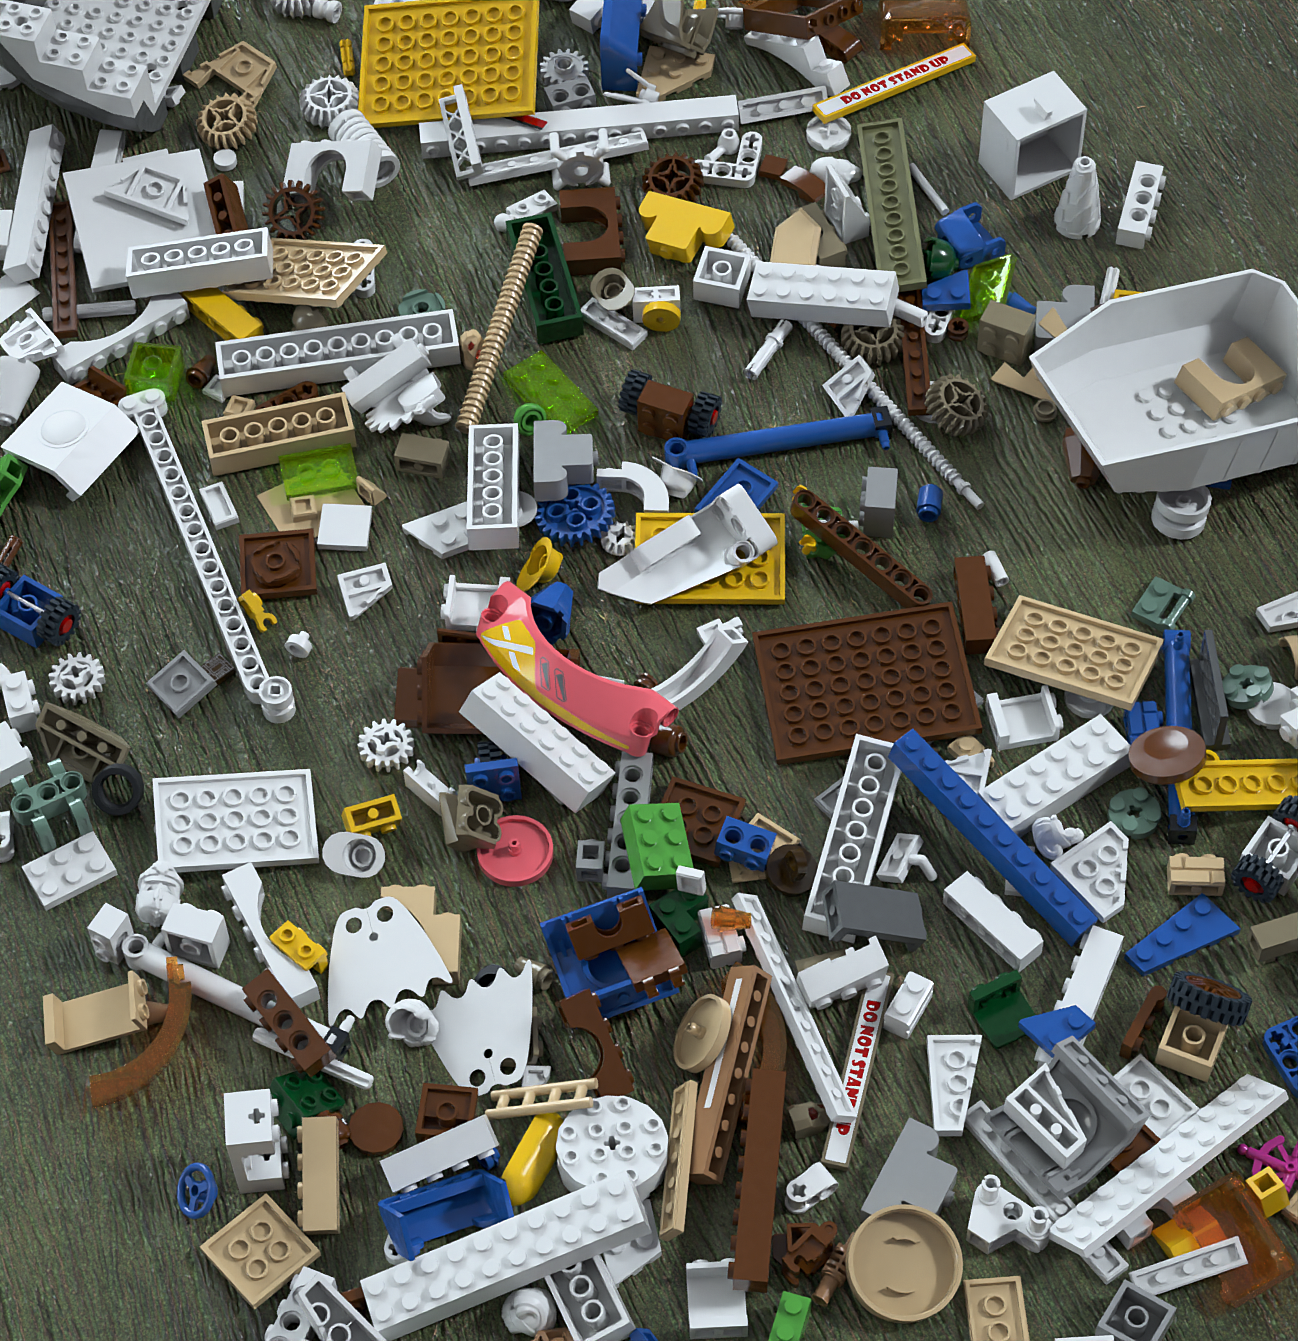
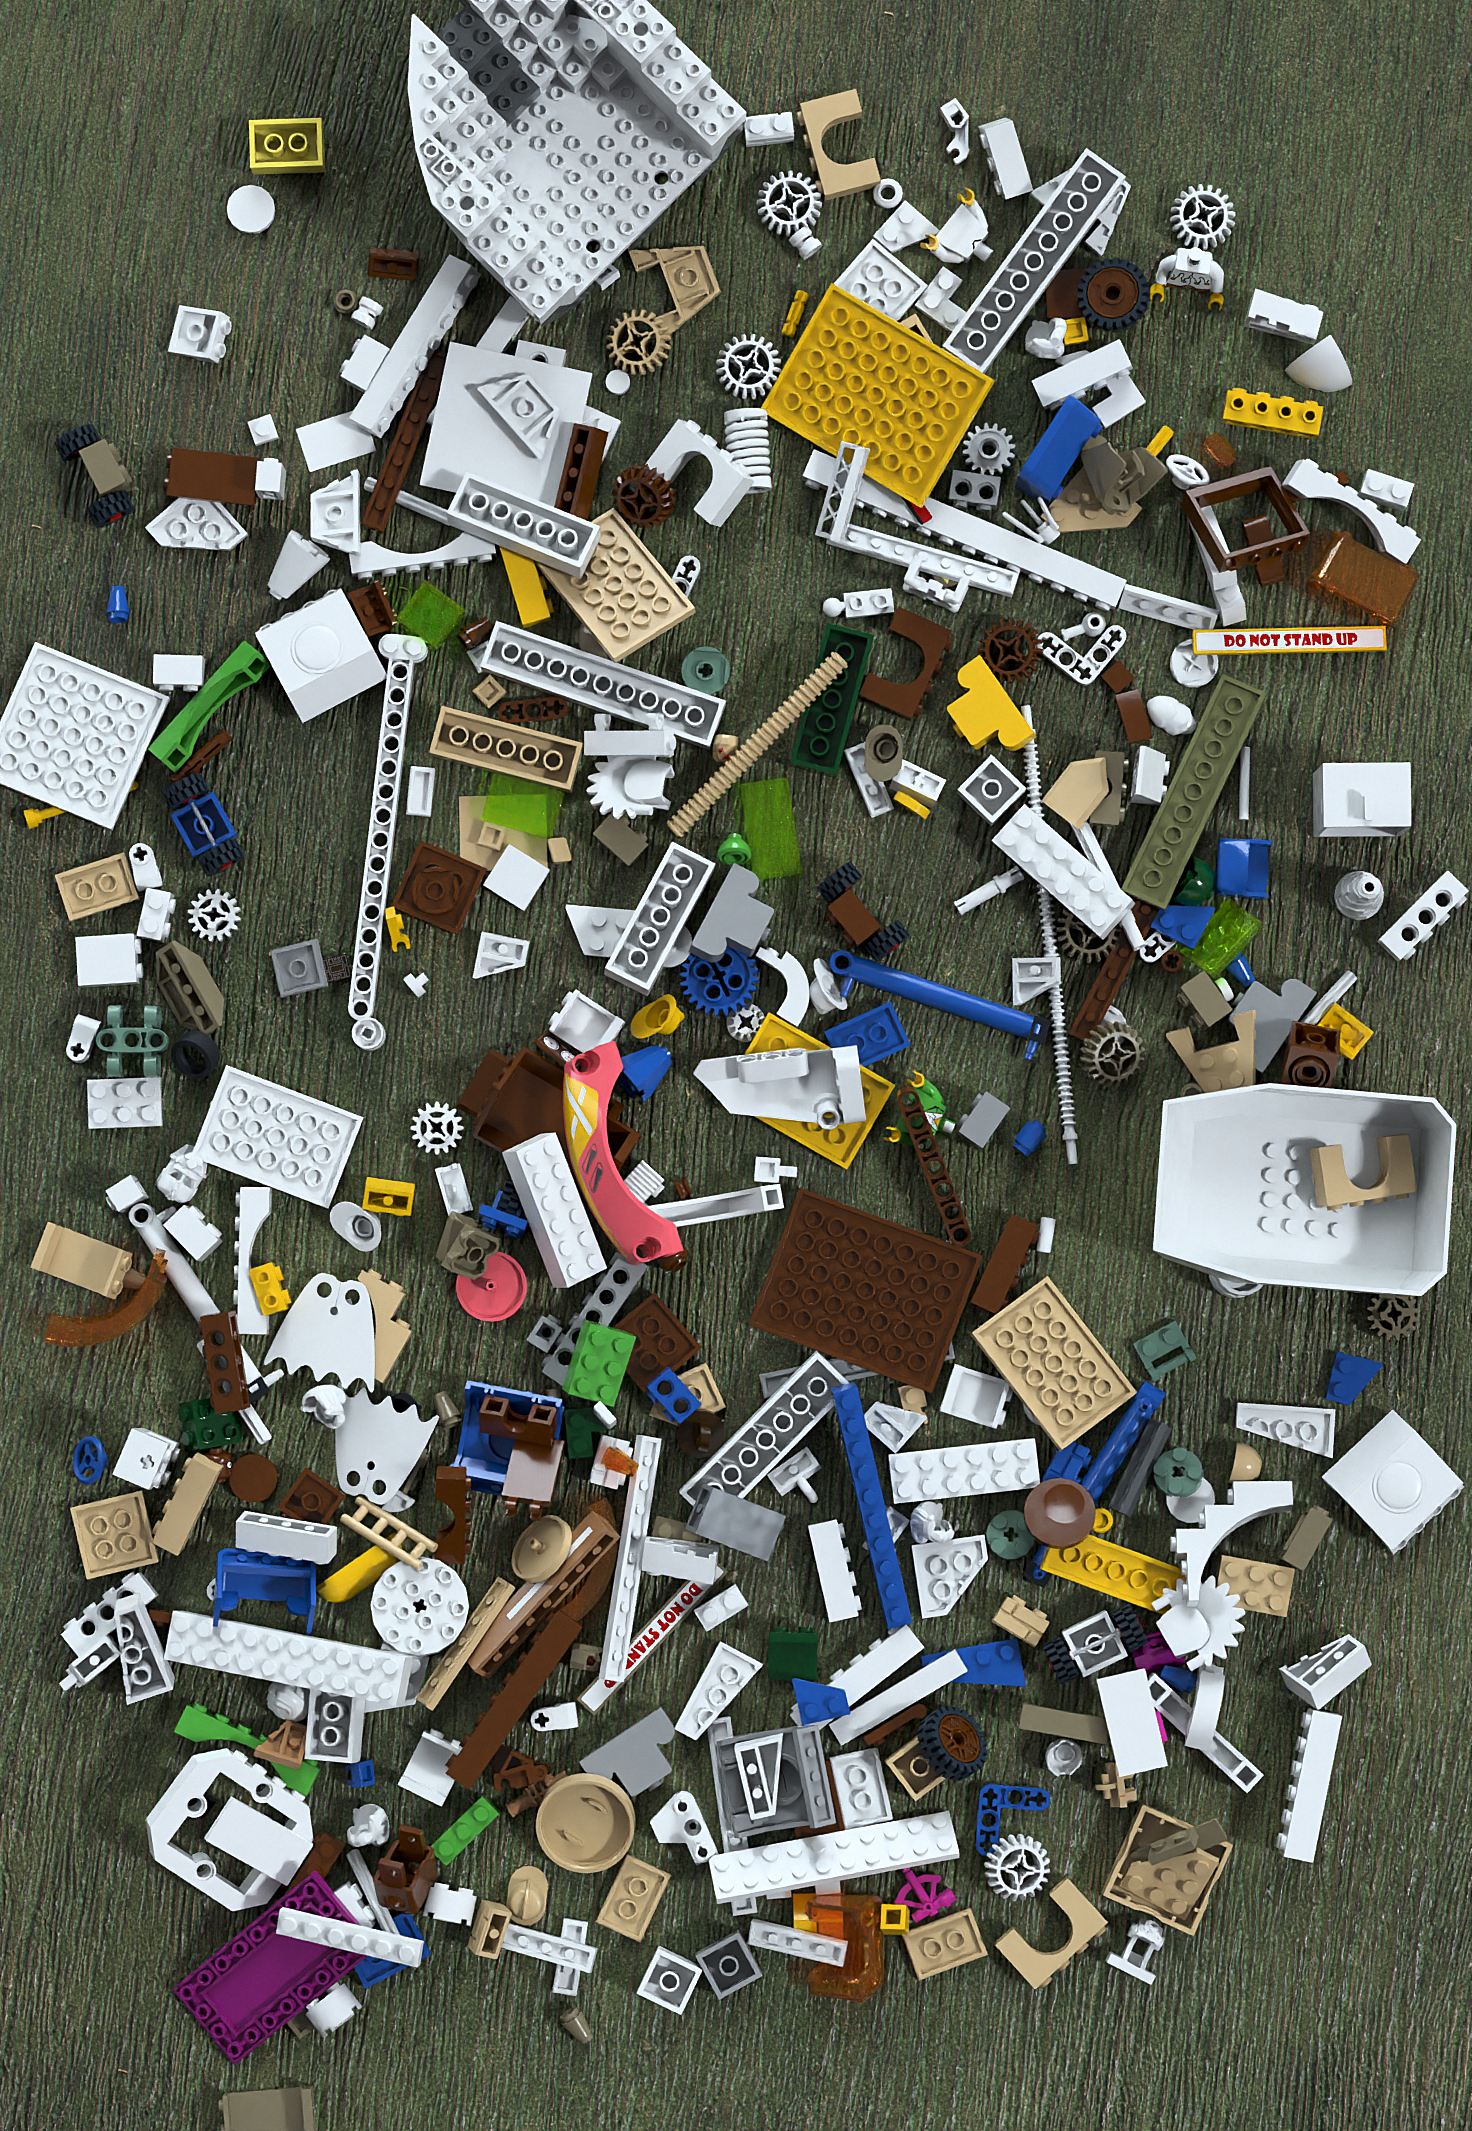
camera: 30 degrees right, 30 degrees up
none -> white tile [829,1649,968,1746]

